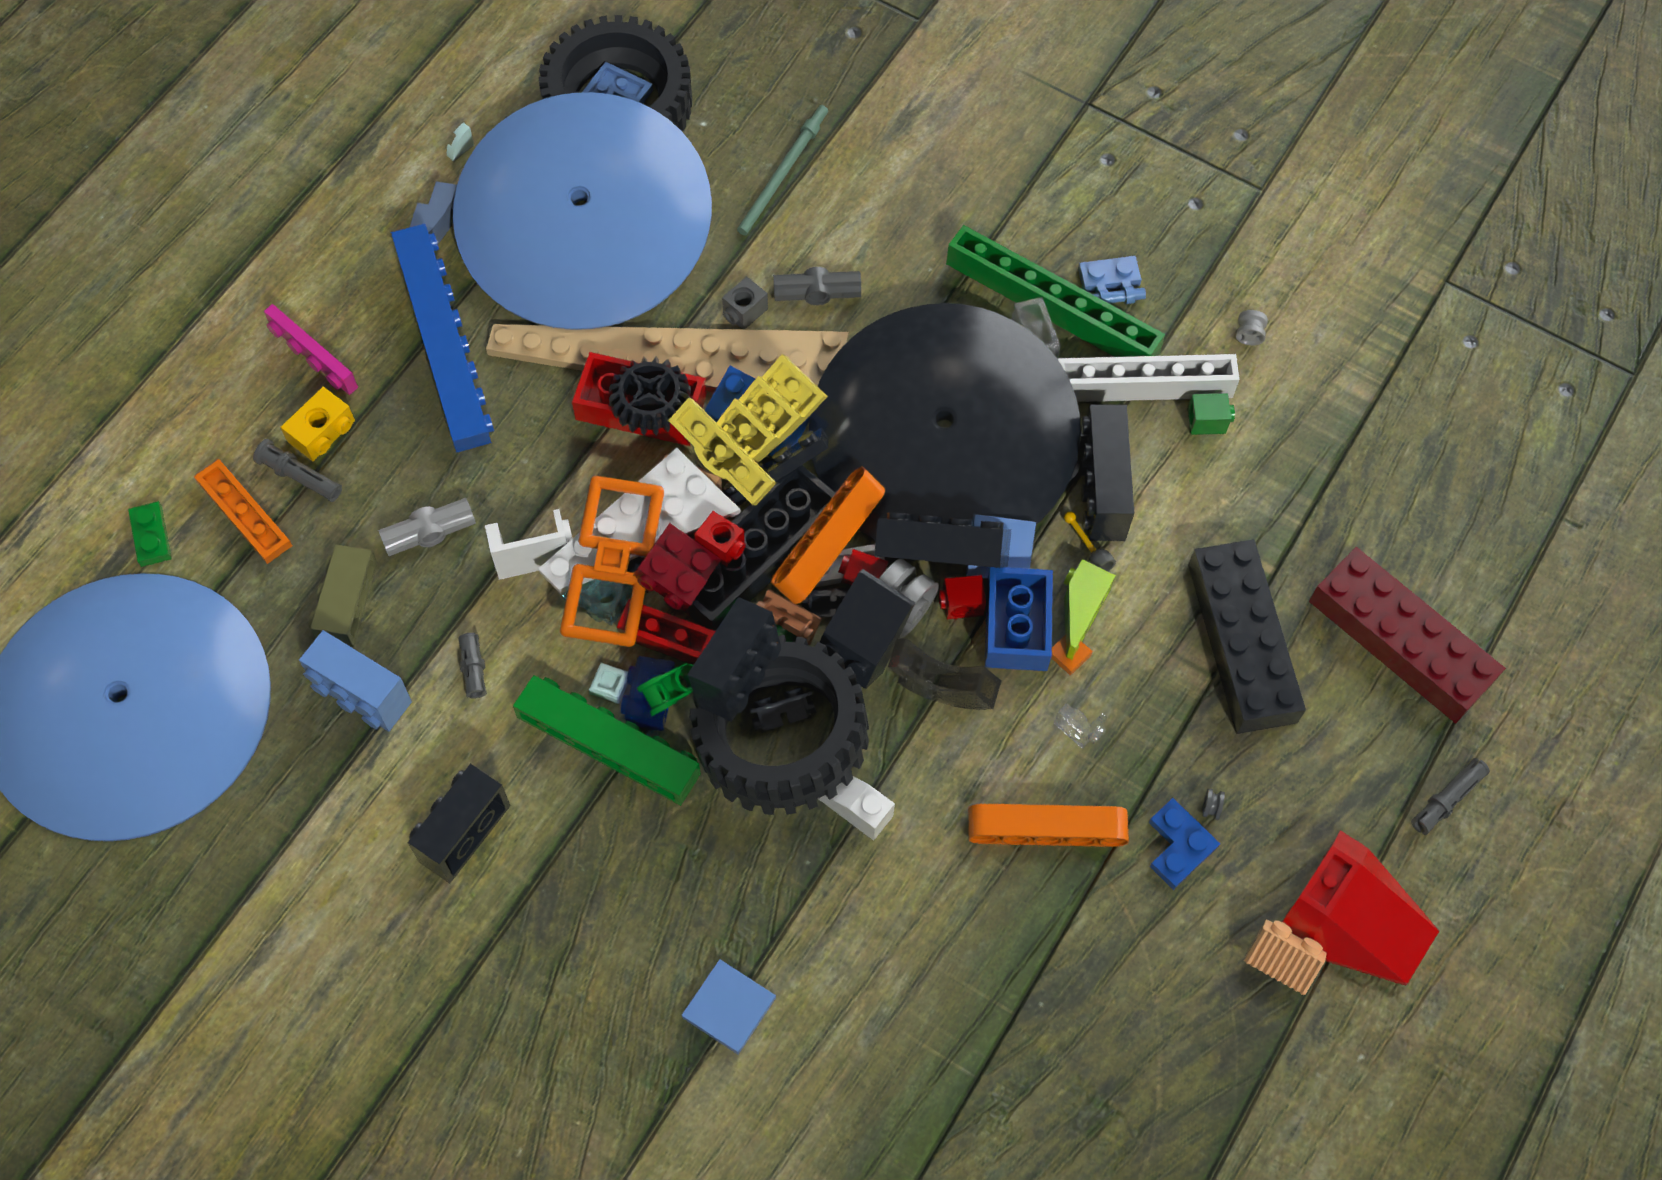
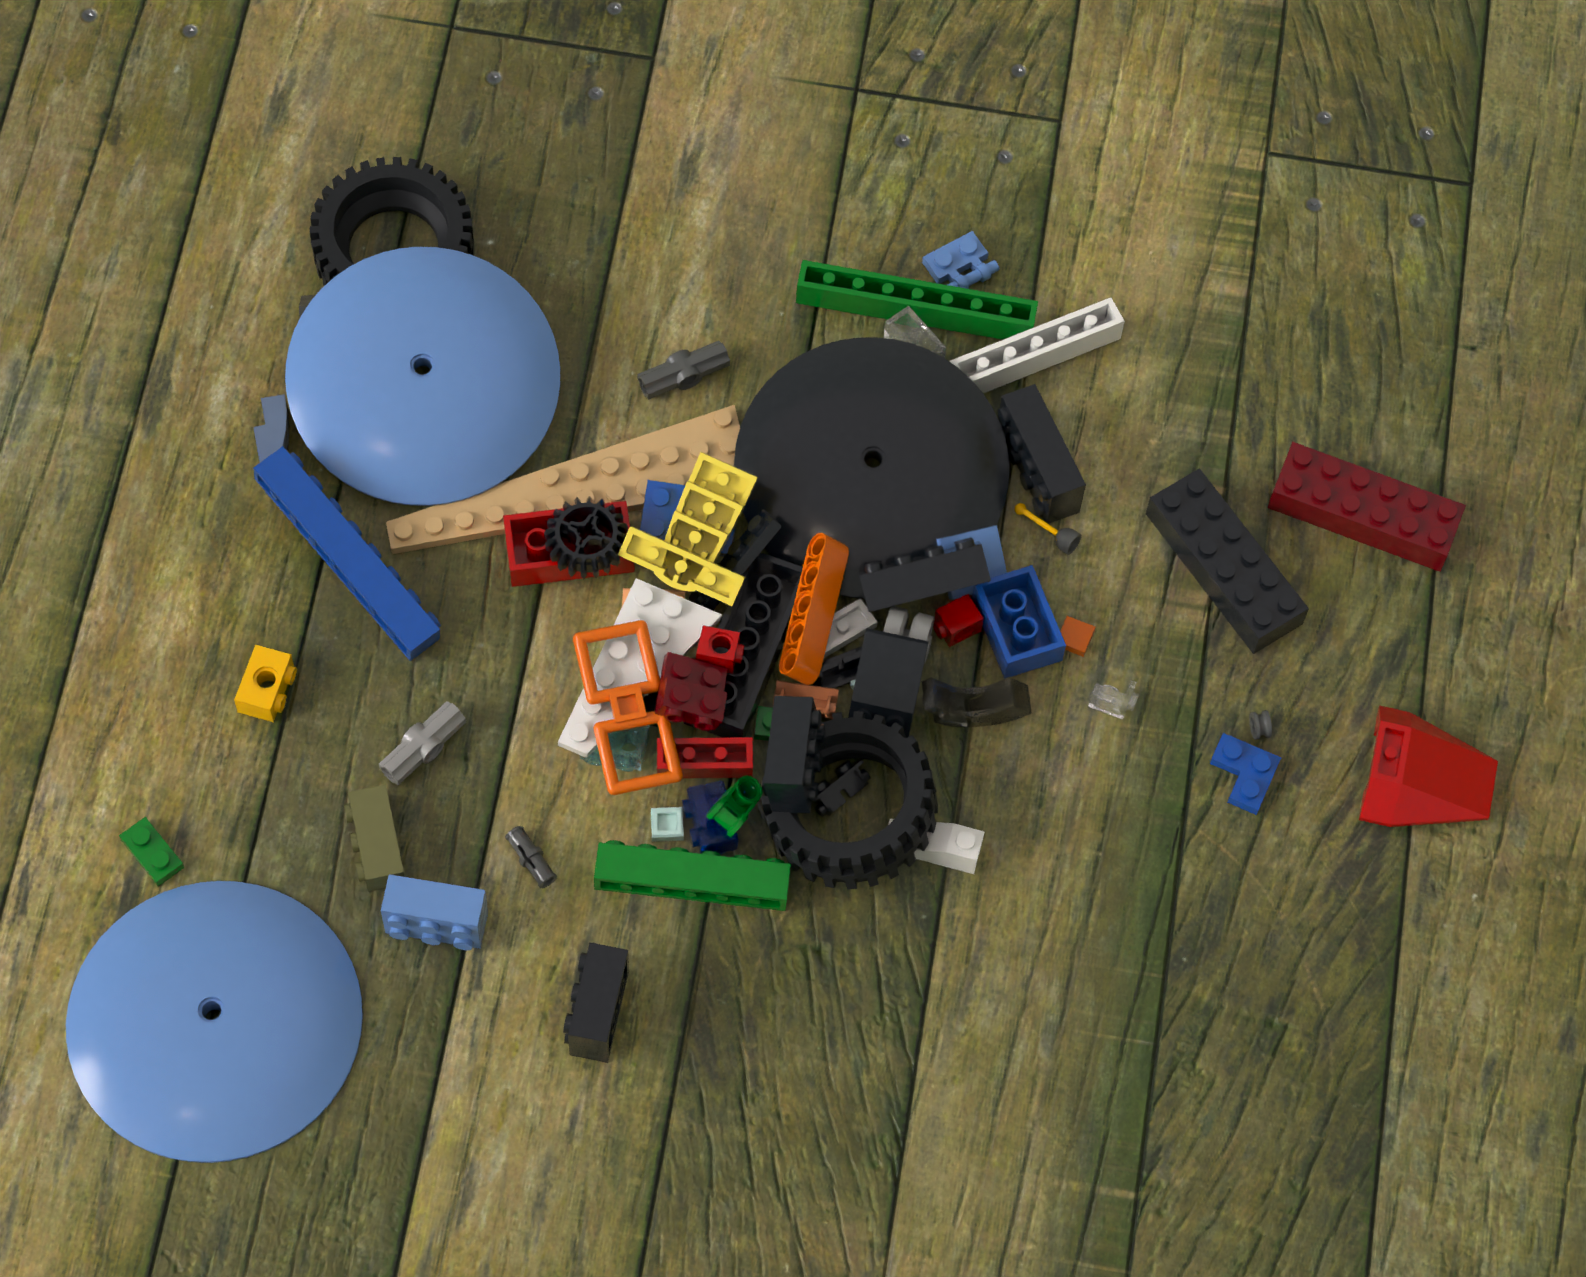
camera: 25 degrees left, 0 degrees up
orange plate [194,459,292,564] -> none
dark grey pin [253,439,342,502] -> none
dark pink plate [264,304,358,395] -> none
light aqua tile [447,122,474,162] -> none
white panel [485,509,572,580] -> none
medium blue plate [582,62,653,104] -> none
medium blue tile [682,959,776,1055] -> none
dark grey brick [722,276,768,330] -> none
sand green bar [737,105,828,236] -> none
red brick [838,549,889,586] -> none
orange beam [968,804,1129,847] -> none
lime slope [1064,559,1116,660] -> none
green brick [1187,393,1235,435] -> none
light grey wheel [1236,310,1268,346] -> none
light nougat brick [1244,919,1327,995] -> none
dark grey pin [1411,758,1490,835] -> none

